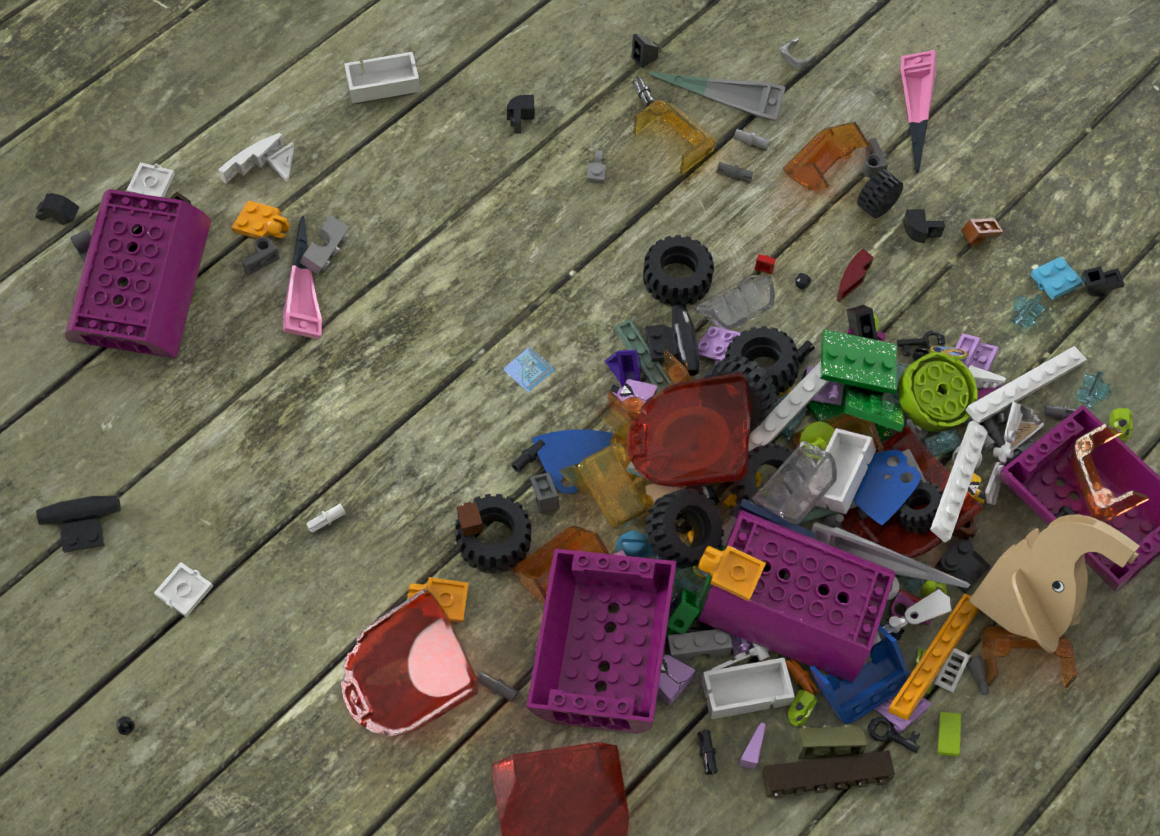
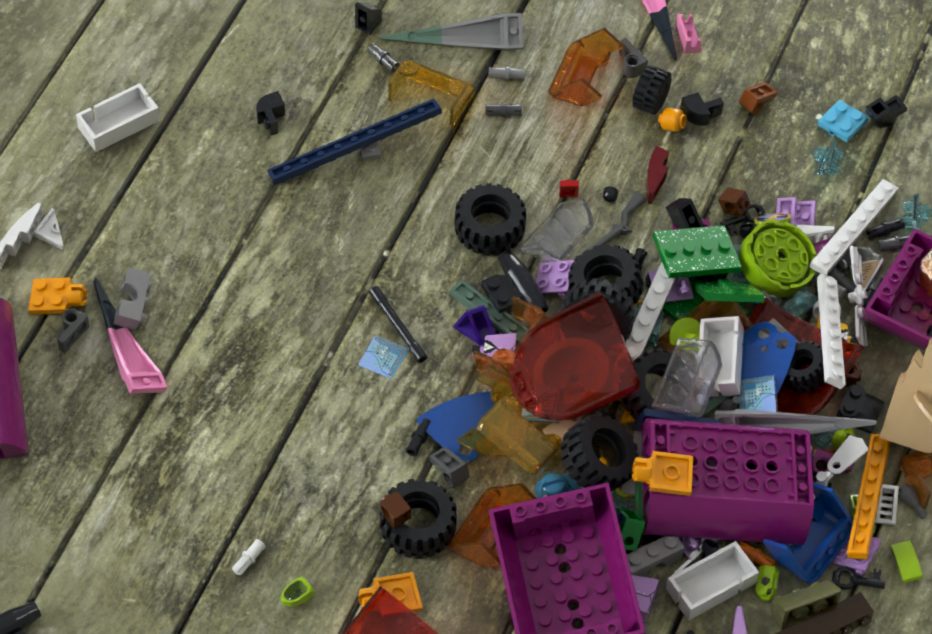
camera: 20 degrees left, 5 degrees down
none -> dark blue plate [267,98,442,185]
none -> rock [280,576,315,607]
none -> black piece [369,286,428,363]
none -> dark grey piece [576,191,646,258]
none -> light orange head [658,107,687,132]
none -> bright pink hinge [676,14,702,54]
none -> black hinge [701,539,719,556]
none -> reddish brown brick [718,187,751,217]
none -> piece [738,374,778,412]
none -> black pin [866,217,905,240]

